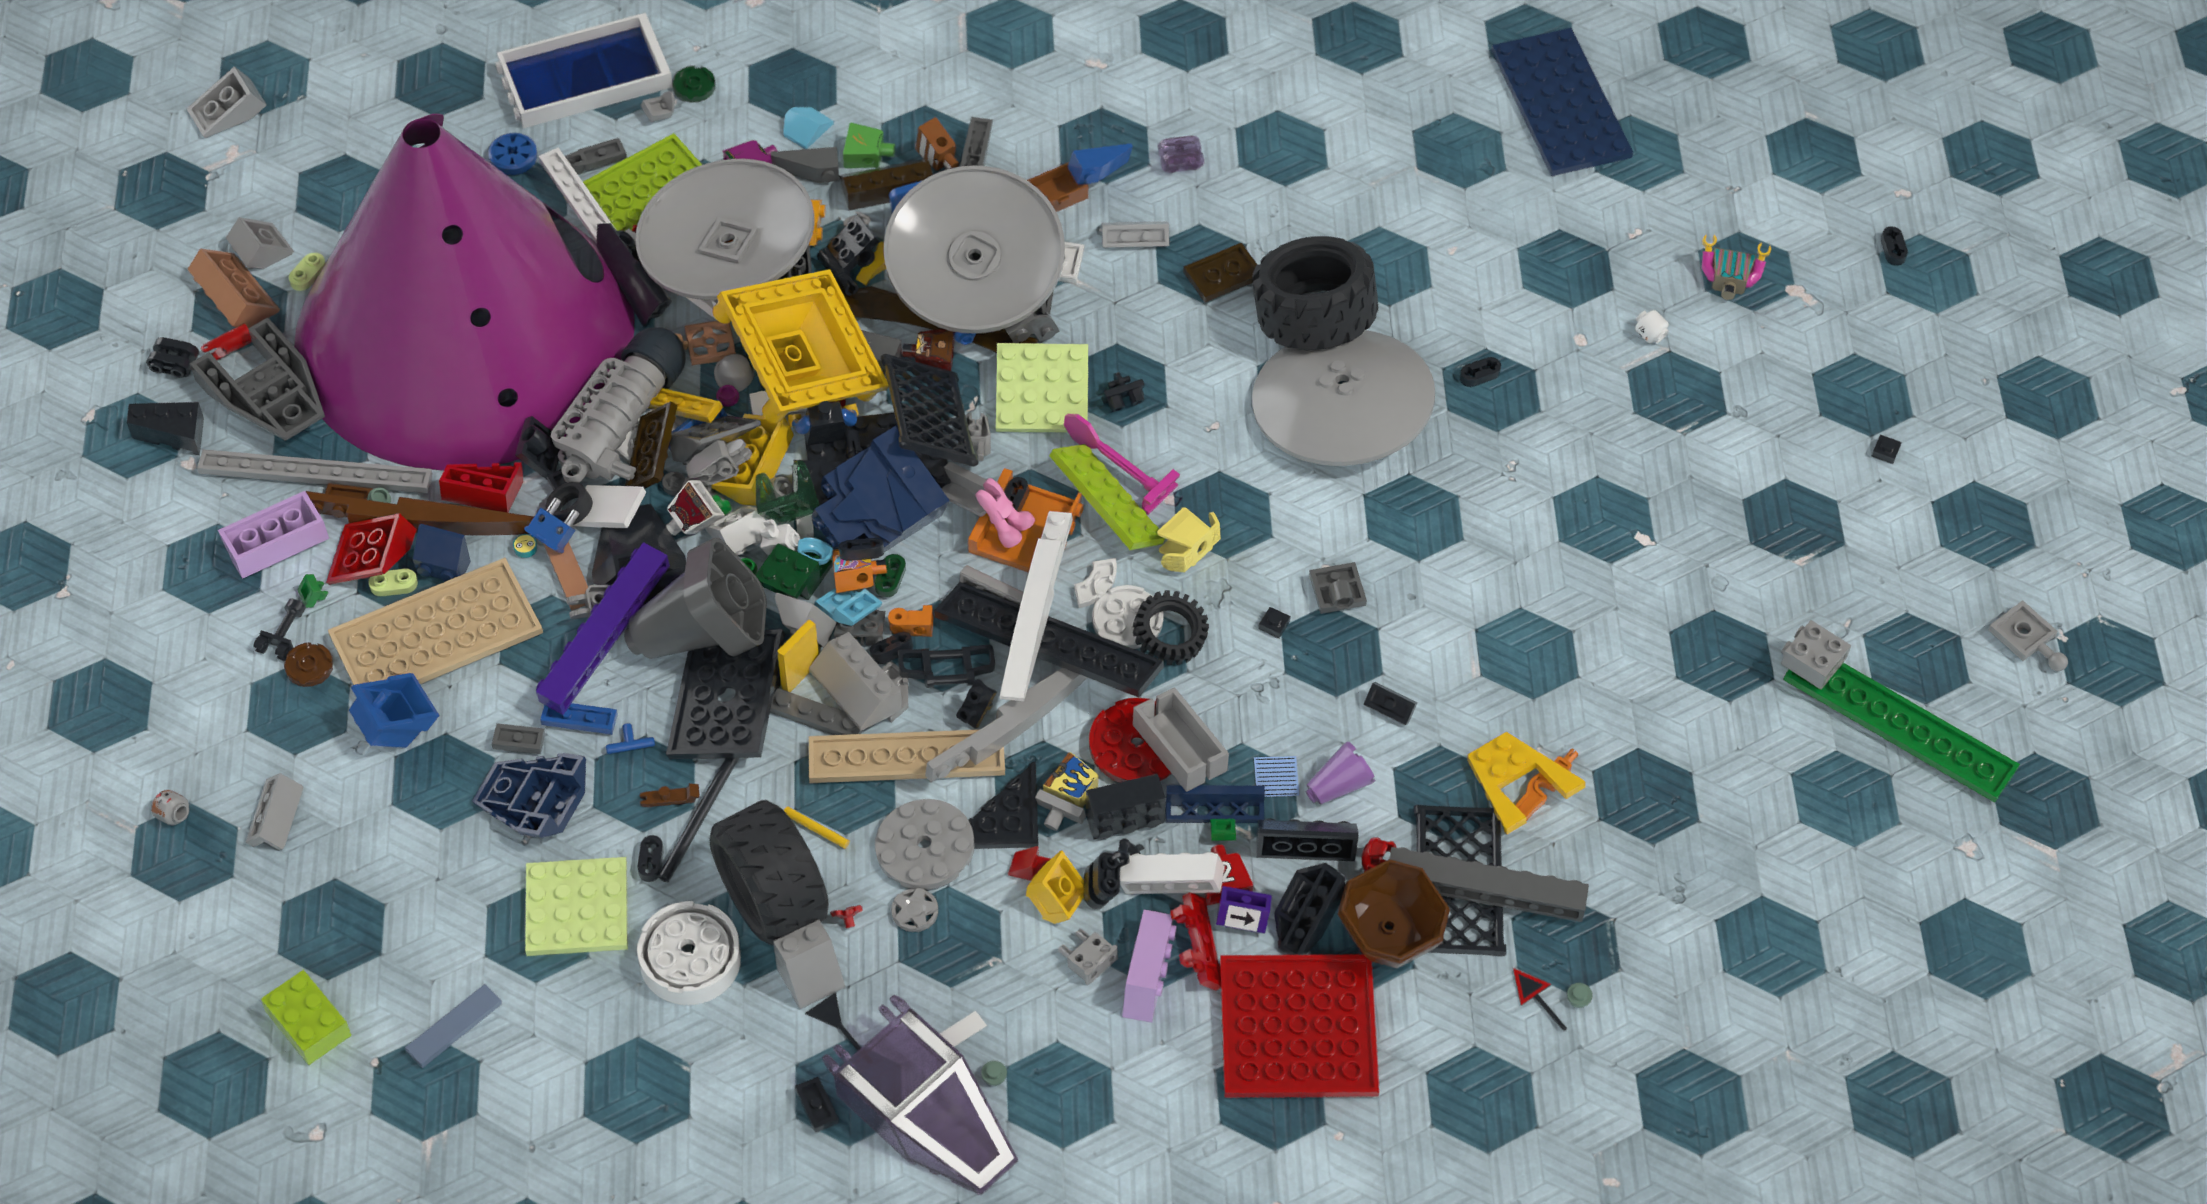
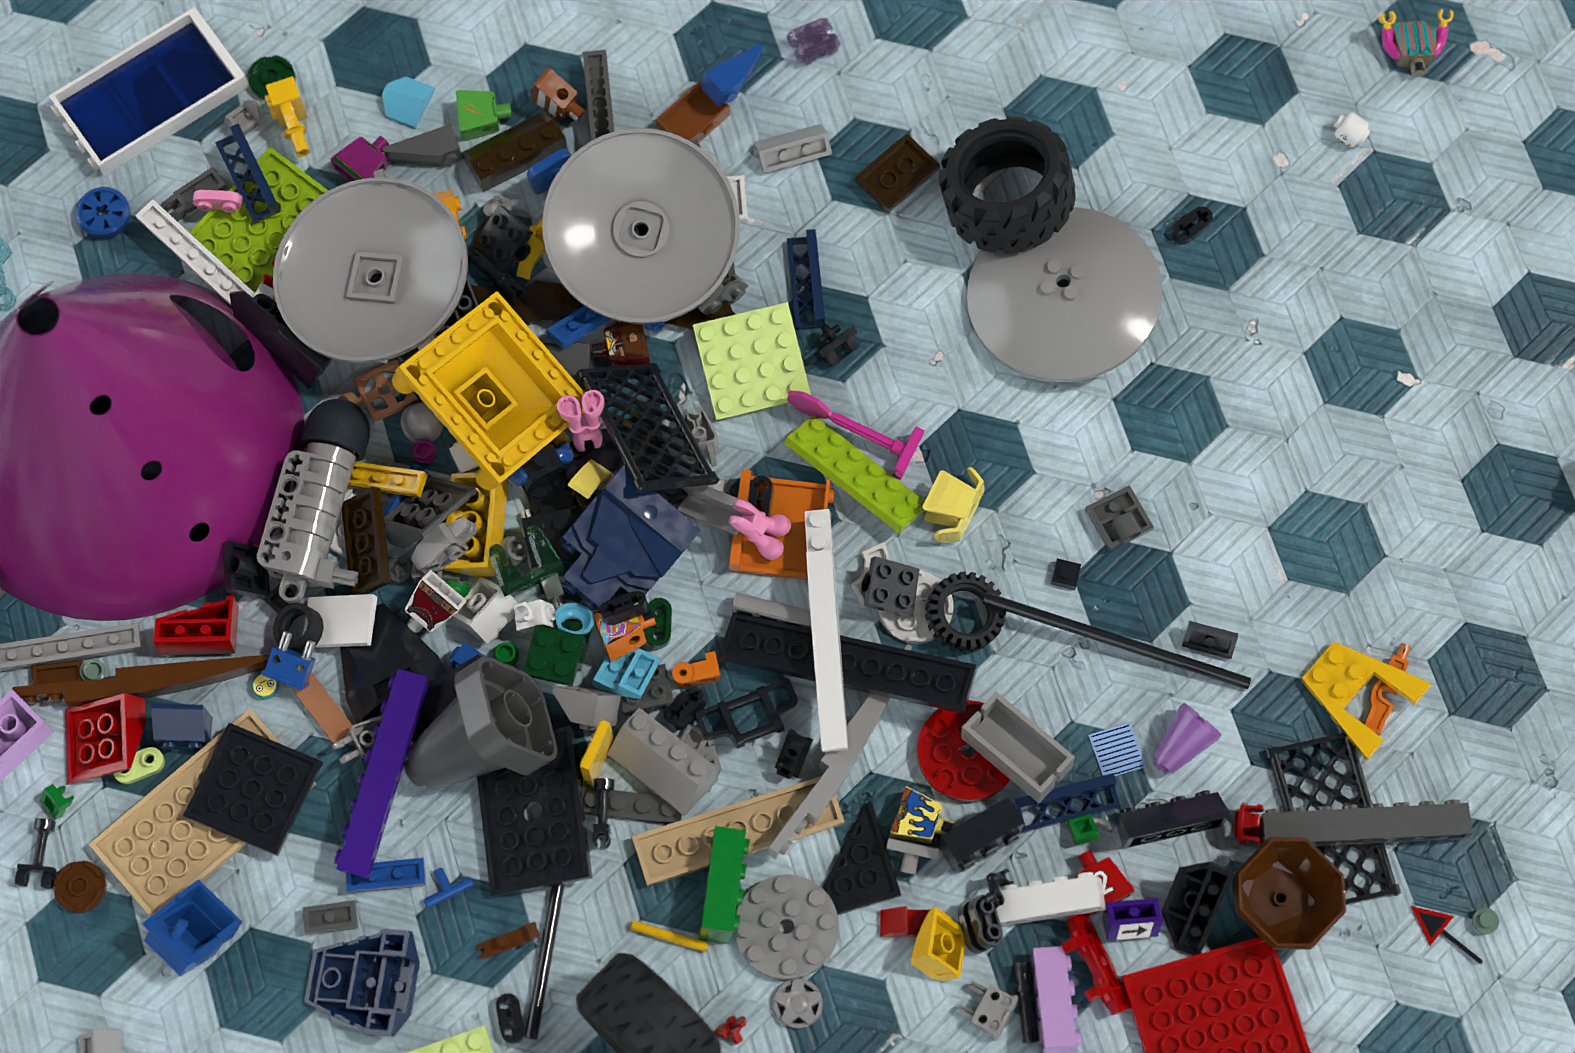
camera: 15 degrees left, 15 degrees up
none -> black tile [183,723,323,856]
none -> bright pink plate [193,190,242,213]
none -> dark blue fence [215,123,280,224]
none -> yellow brick [264,76,310,157]
none -> blue plate [546,306,611,349]
none -> bright pink piece [557,390,604,452]
none -> light yellow slope [568,459,612,499]
none -> black bar [592,778,615,849]
none -> green wedge [698,826,750,944]
none -> dark blue fence [787,229,825,330]
none -> black plate [861,556,920,618]
none -> black piece [982,592,1251,689]
none -> black pin [1013,962,1040,1043]

